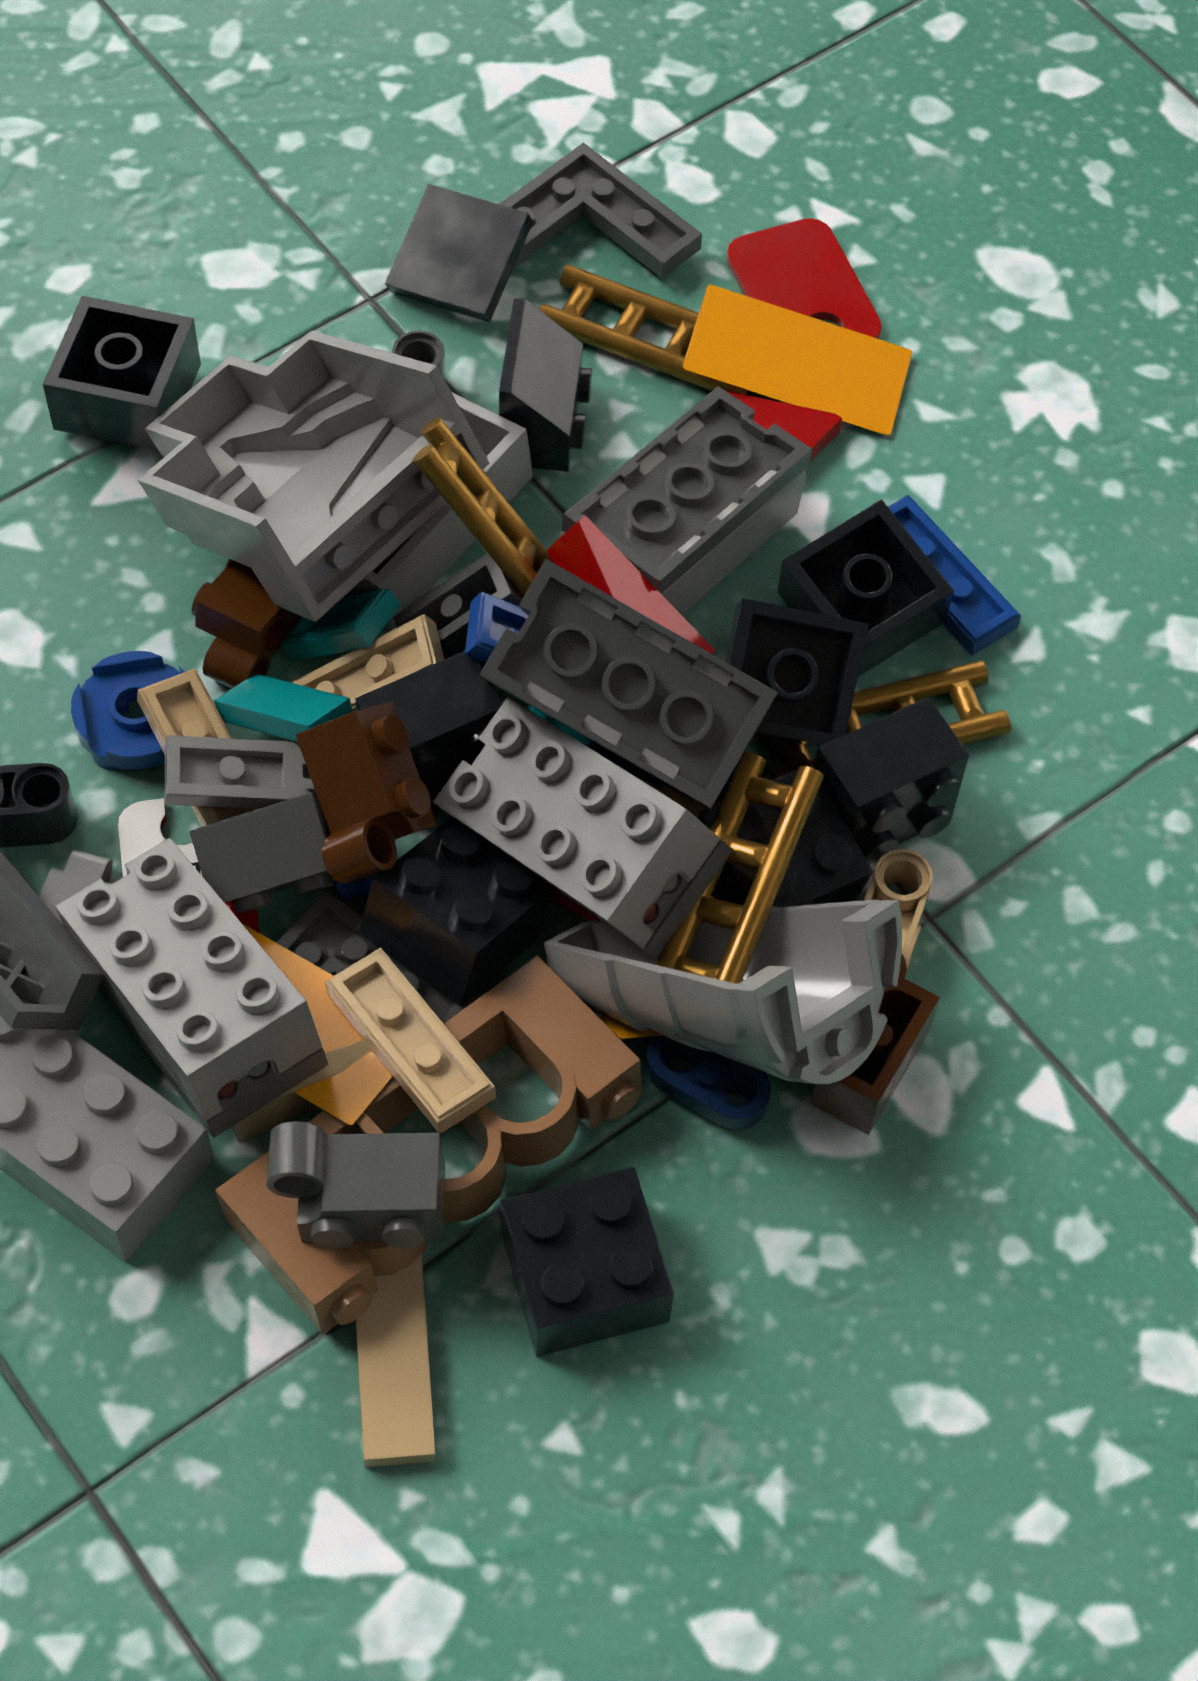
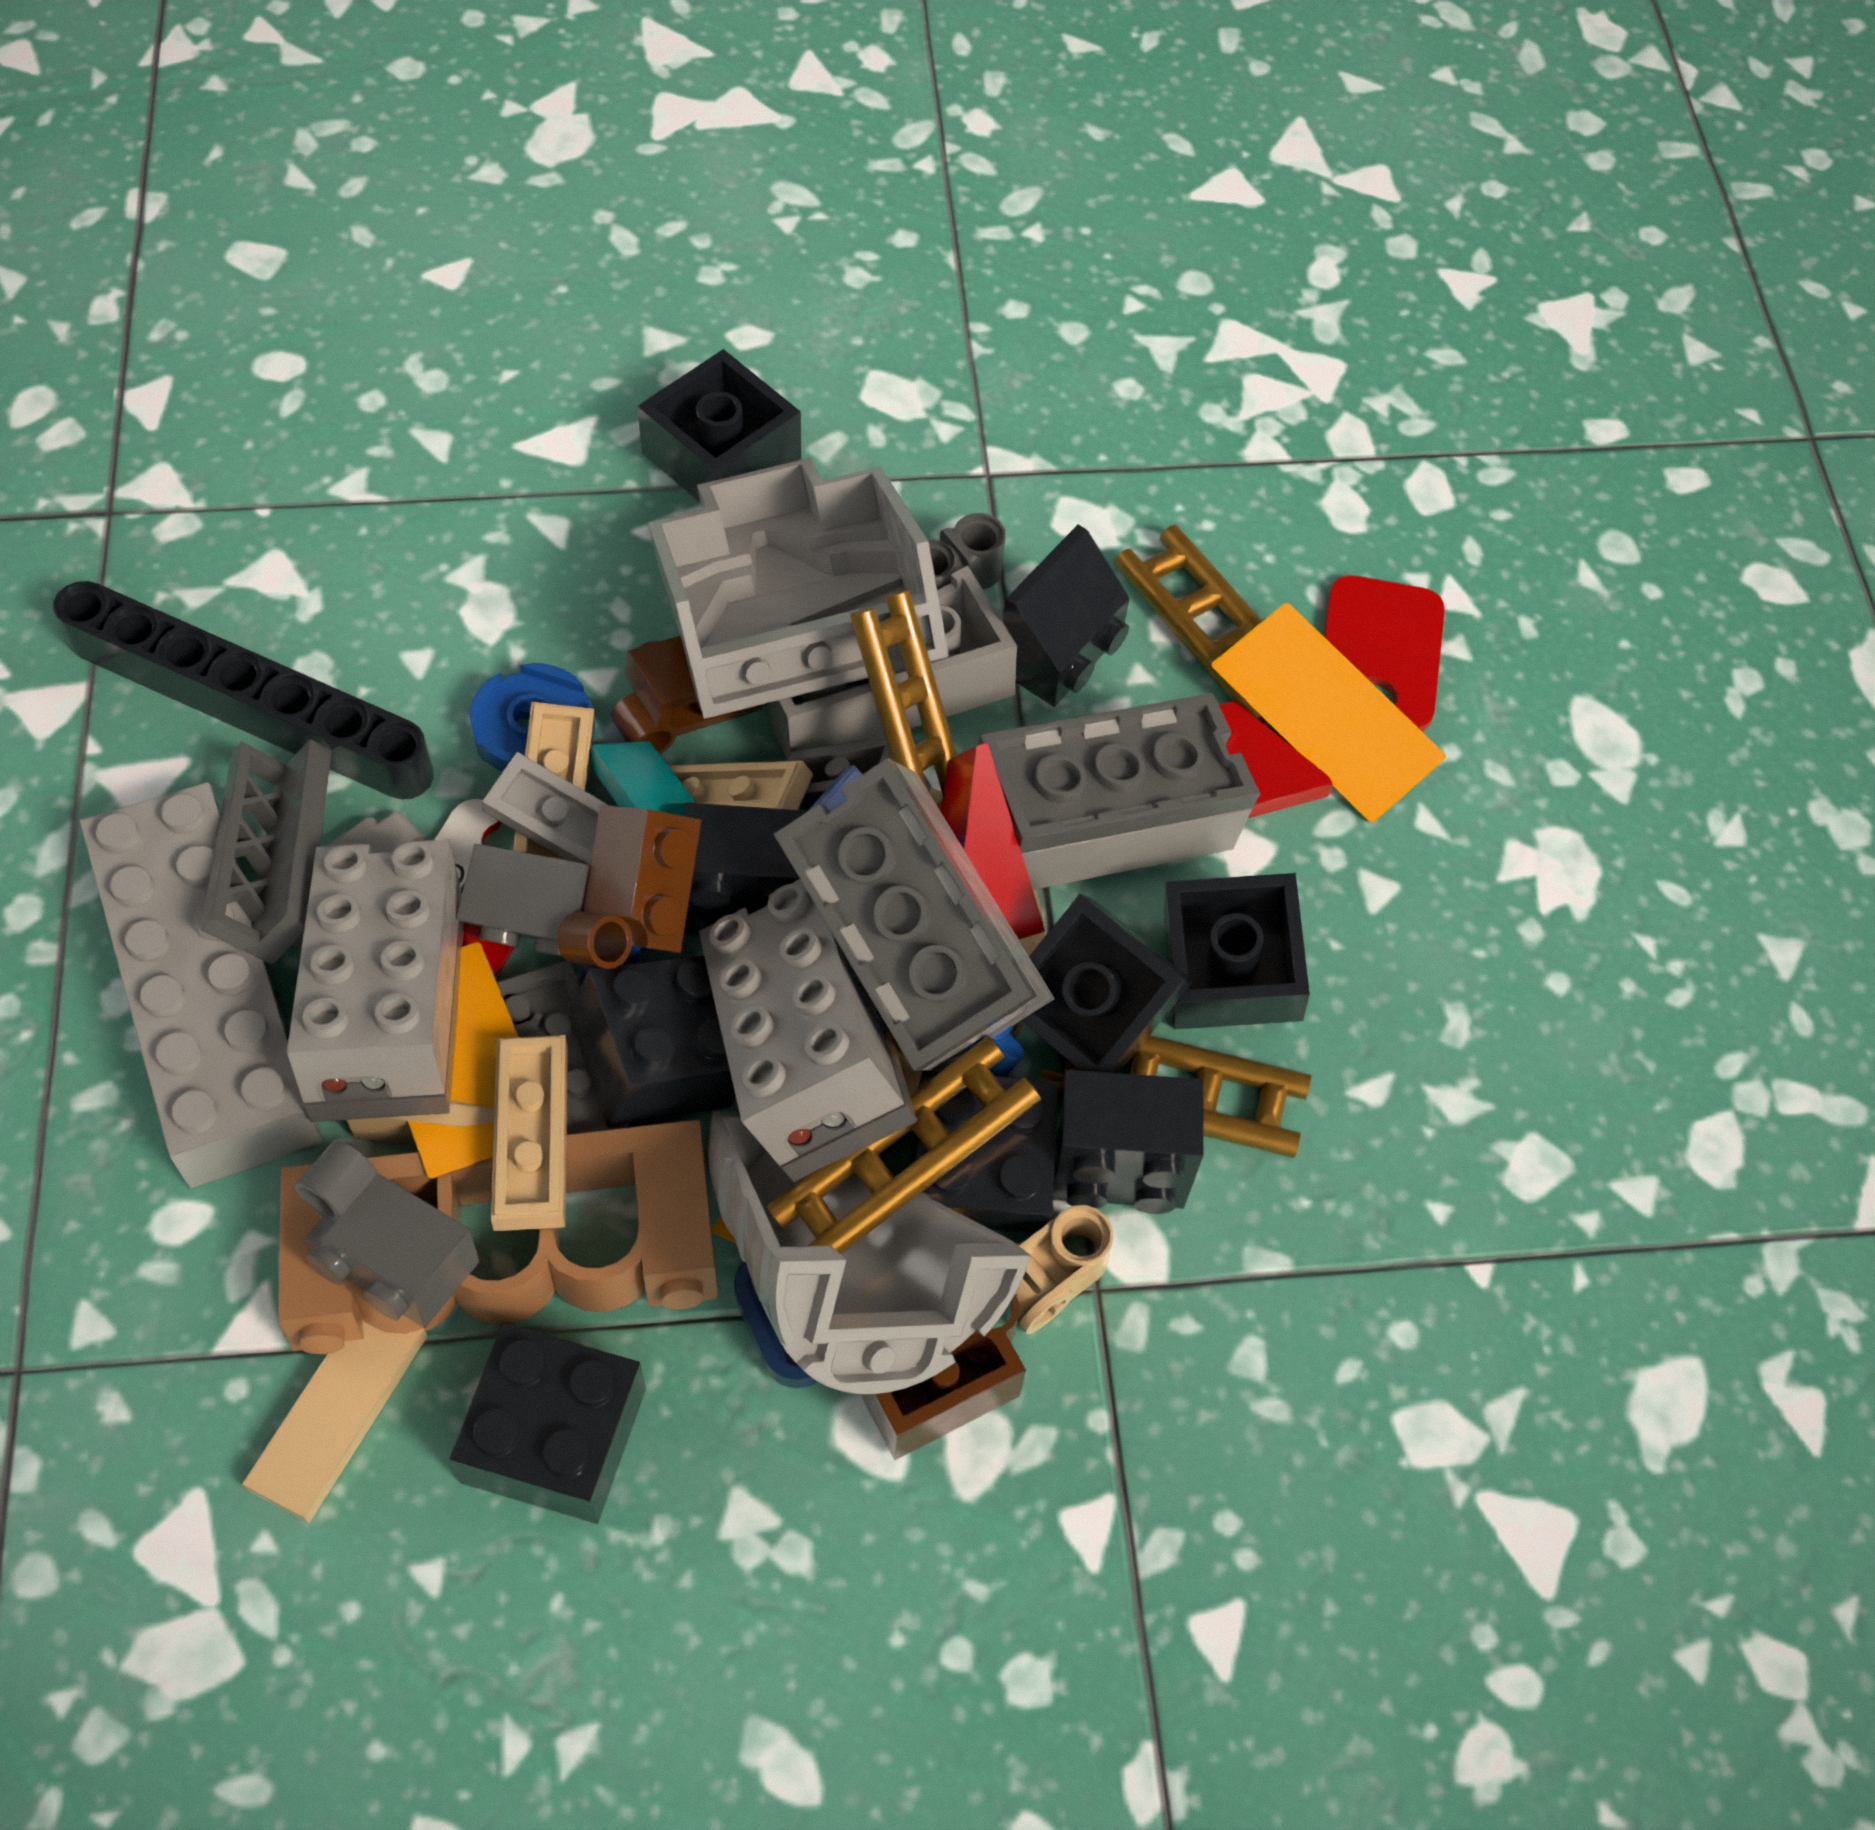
camera: 30 degrees right, 0 degrees up
teal tile [280,588,401,661] -> none
black tile [385,184,533,322] -> none
dark grey plate [500,142,702,278] -> none
blue tile [888,495,1021,656] -> none

